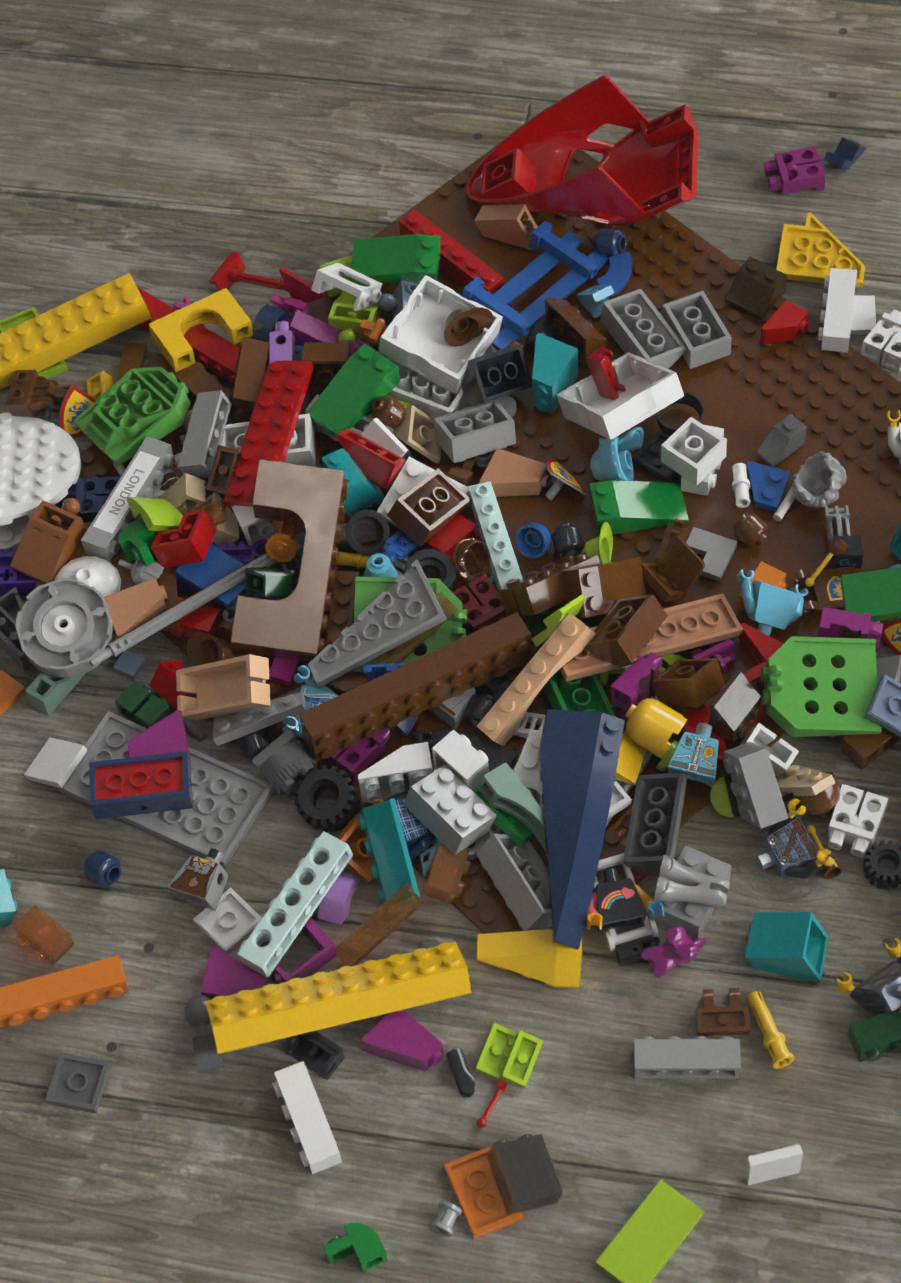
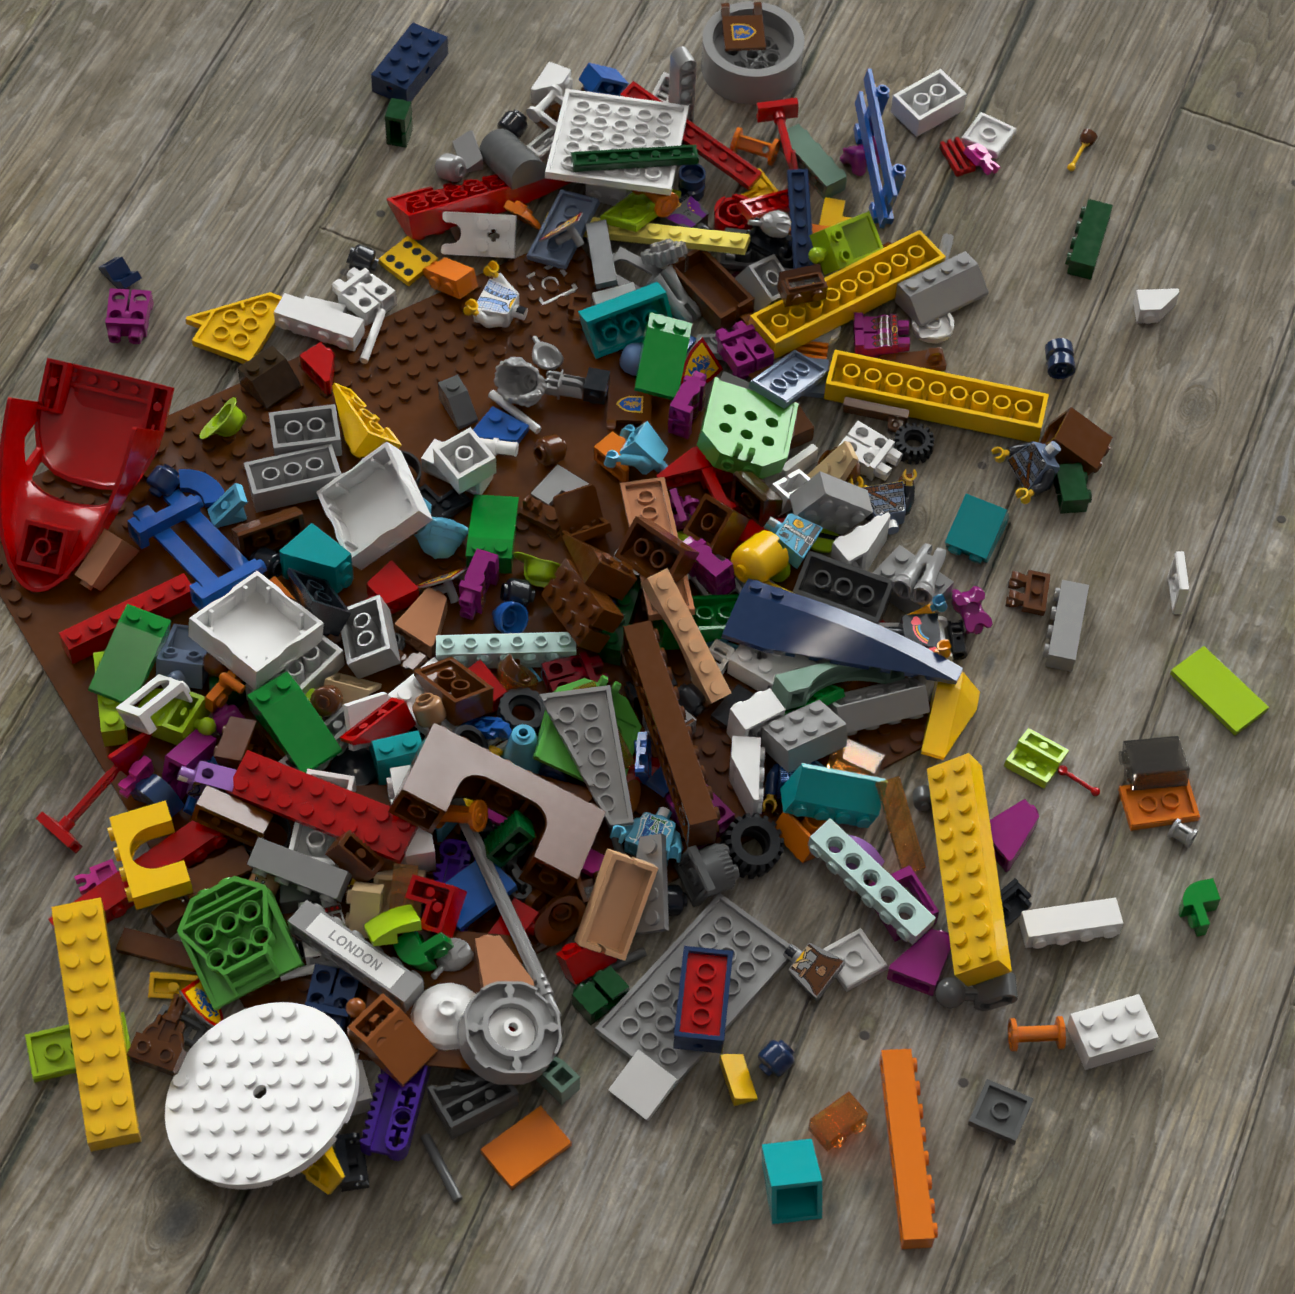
camera: 85 degrees left, 0 degrees up
magenta slope [124,710,191,763] -> none
black bar [411,729,454,749] -> none
reddish brown piece [444,307,494,347] -> none
black bar [446,1048,475,1098] -> none
lime slope [531,594,585,647] -> none
red hinge [586,346,626,400] -> none
yellow pin [746,991,794,1069] -> none
hinge [805,535,849,587] -> none
none -> lime piece [200,397,247,439]
none -> yellow wedge [332,383,401,458]
none -> white bar [359,308,386,364]
none -> red torso [363,560,419,614]
none -> medium nougat head [412,693,446,729]
none -> magenta hips [459,549,500,620]
none -> light grey piece [532,336,564,370]
none -> yellow slope [719,1054,758,1106]
none -> white tile [779,444,818,480]
none -> white slope [831,512,891,571]
none -> orange hose [1008,1016,1066,1052]
none -> white brick [1066,994,1158,1070]

